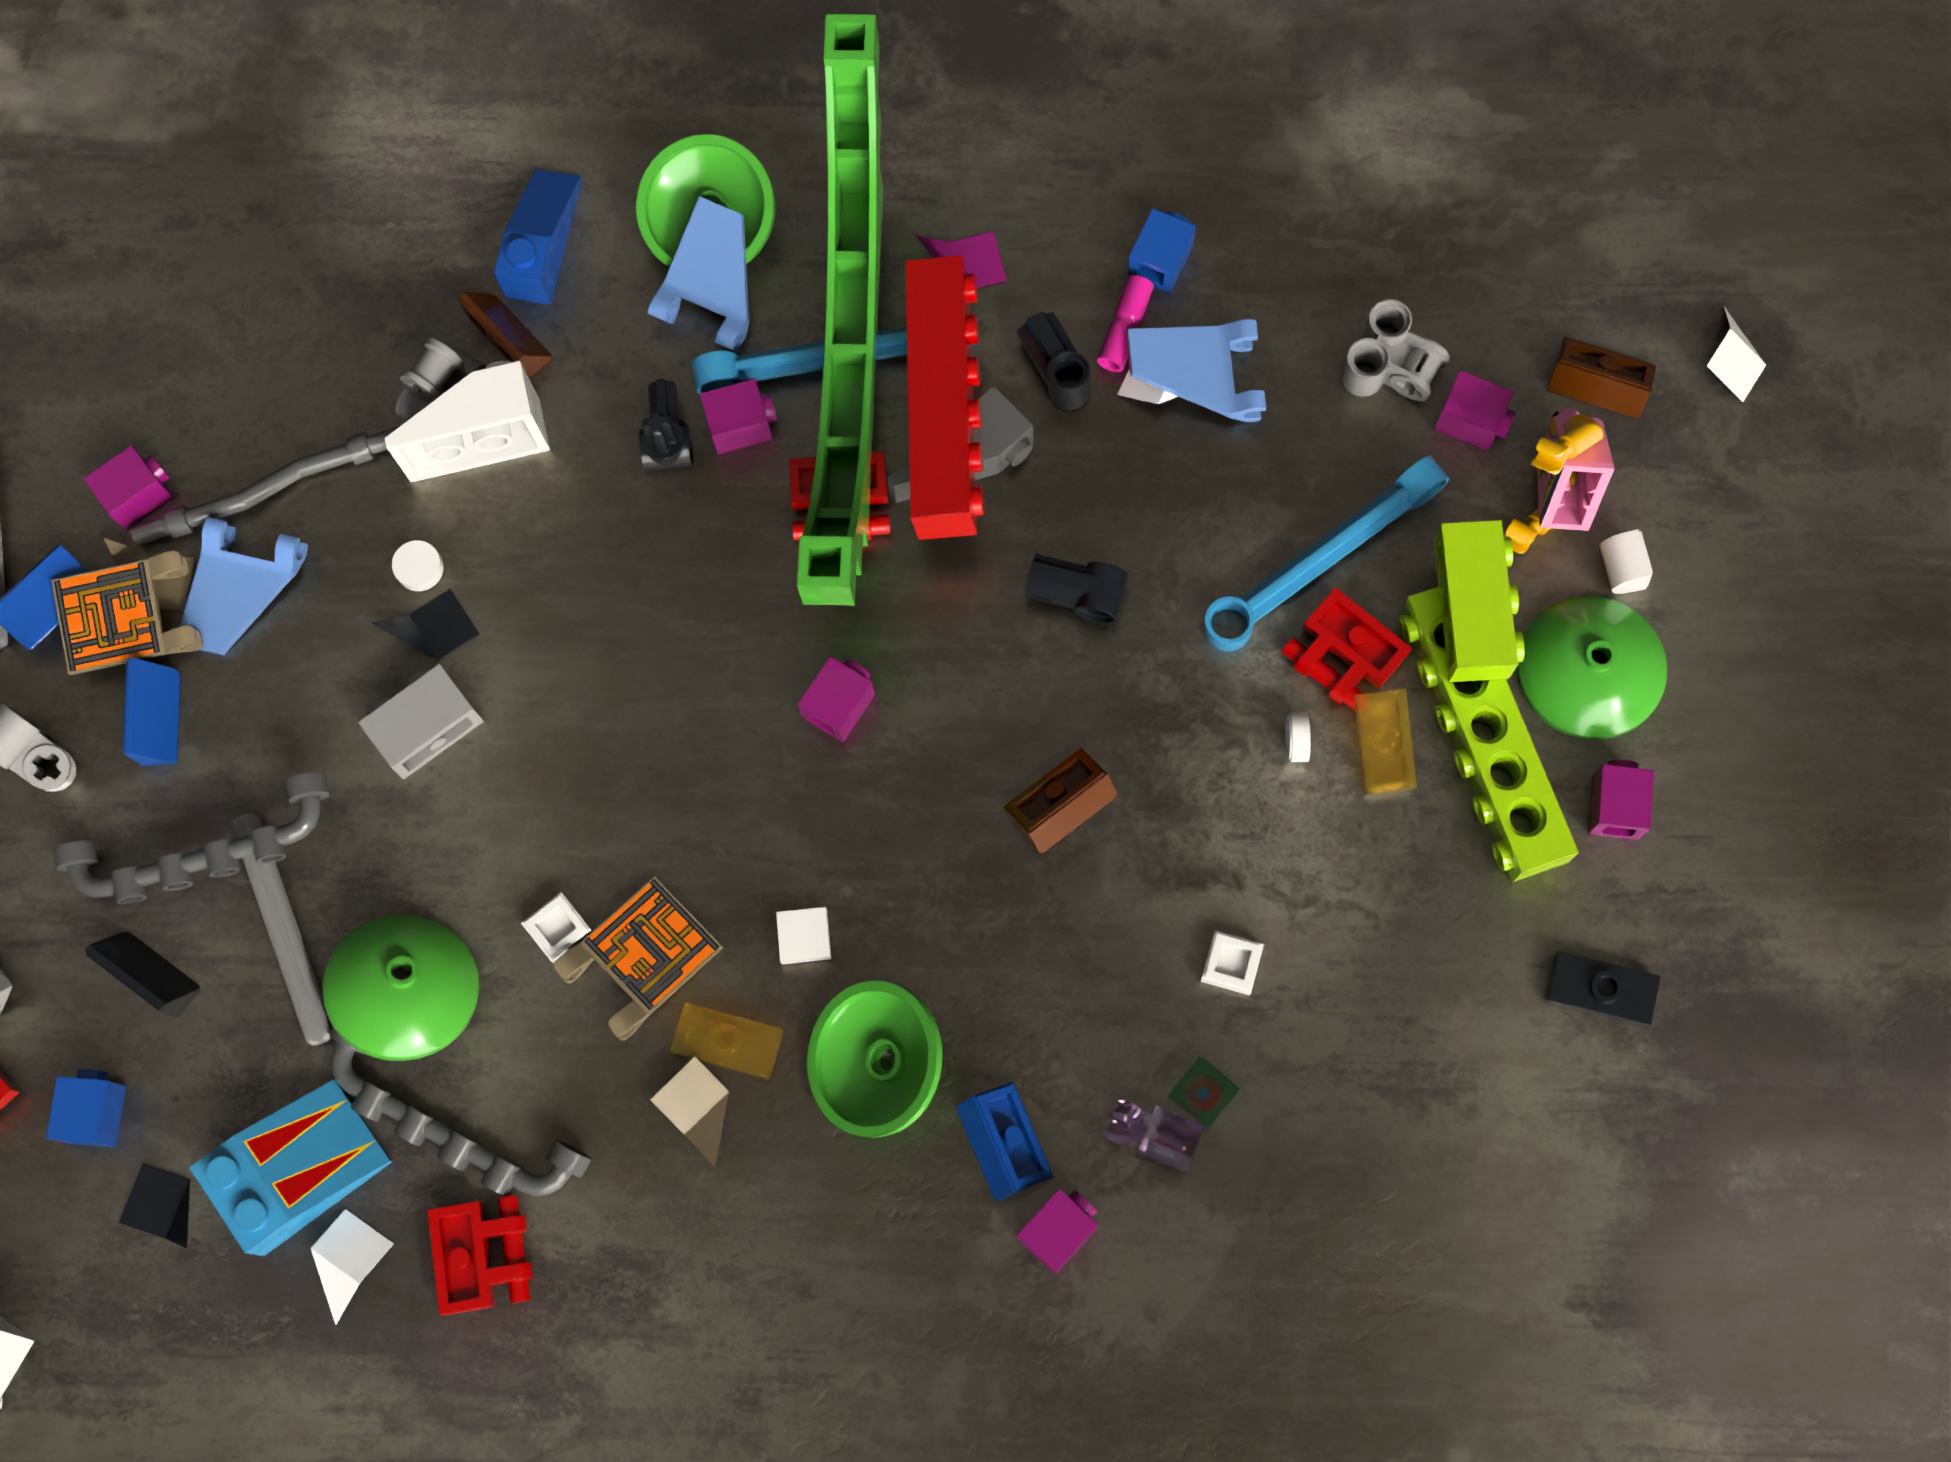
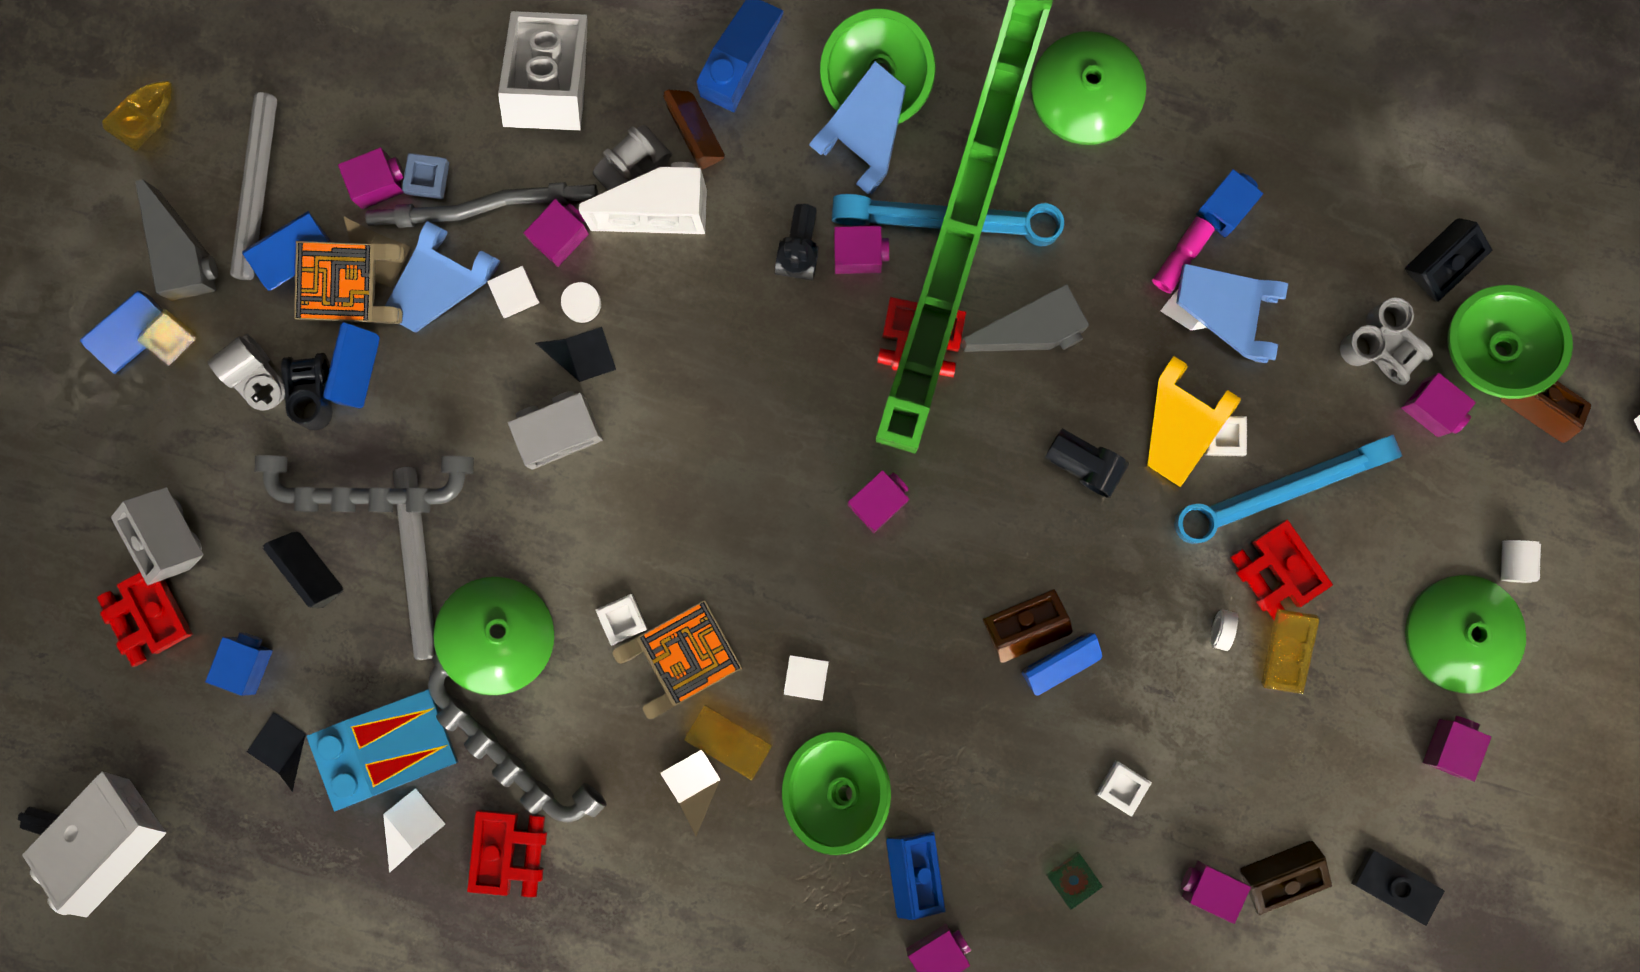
camera: 15 degrees right, 10 degrees up
red brick [905,255,985,540] -> none
magenta sticker [915,231,1007,288] -> none
black piece [1017,312,1091,411] -> none
clear purple plate [1105,1100,1205,1172] -> none
lime brick [1398,587,1579,882] -> none
lime brick [1433,520,1524,682] -> none
torso [1504,408,1614,554] -> none
none -> black piece [281,353,333,431]
none -> sand blue plate [402,153,449,200]
none -> white tile [487,266,540,318]
none -> white slope [498,11,588,130]
none -> magenta brick [523,199,589,267]
none -> slope [1021,633,1102,696]
none -> bright green dish [1031,31,1146,145]
none -> yellow flag [1147,356,1241,488]
none -> magenta brick [1181,861,1251,924]
none -> white tile [1204,416,1247,457]
none -> dark brown slope [1241,841,1332,915]
none -> black slope [1405,218,1493,302]
none -> bright green dish [1447,285,1573,399]

